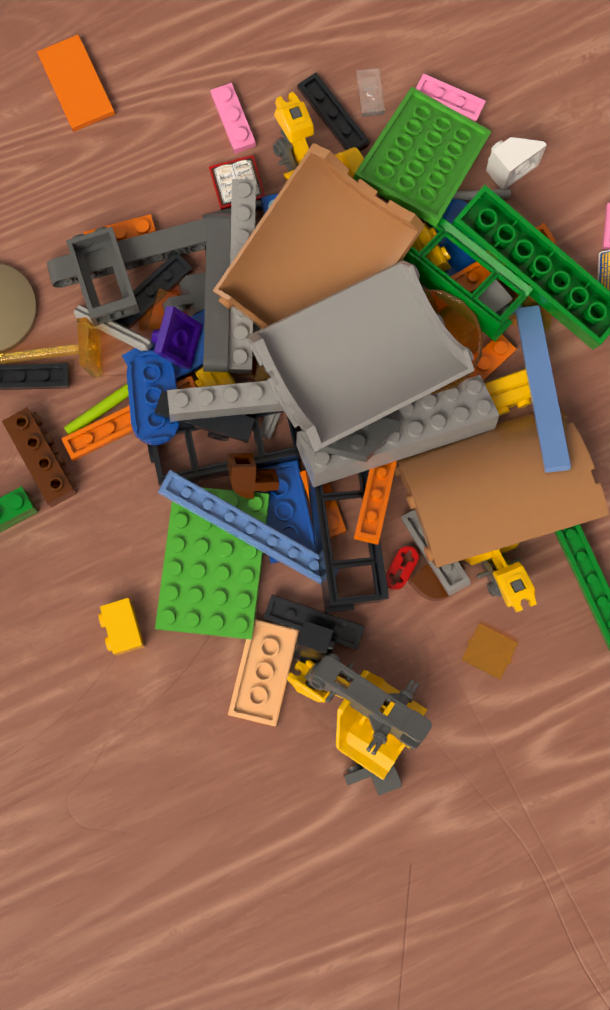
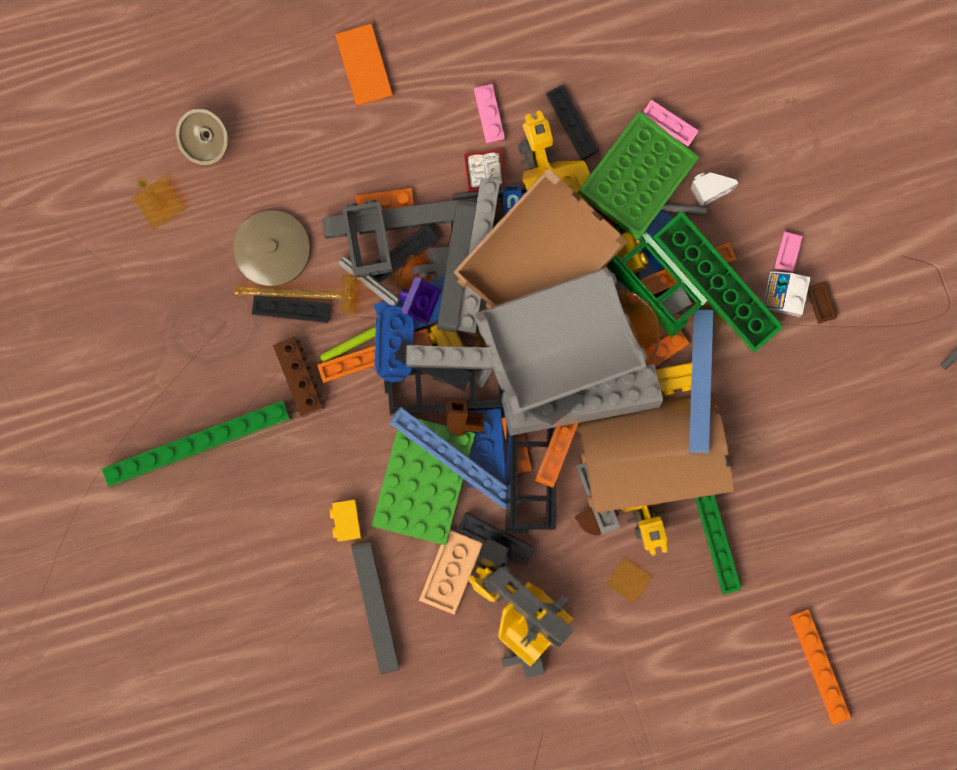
camera: 10 degrees right, 5 degrees up
clear plate [356,68,385,117] -> none
red beam [386,546,419,590] -> none
none -> dark grey beam [351,540,400,675]

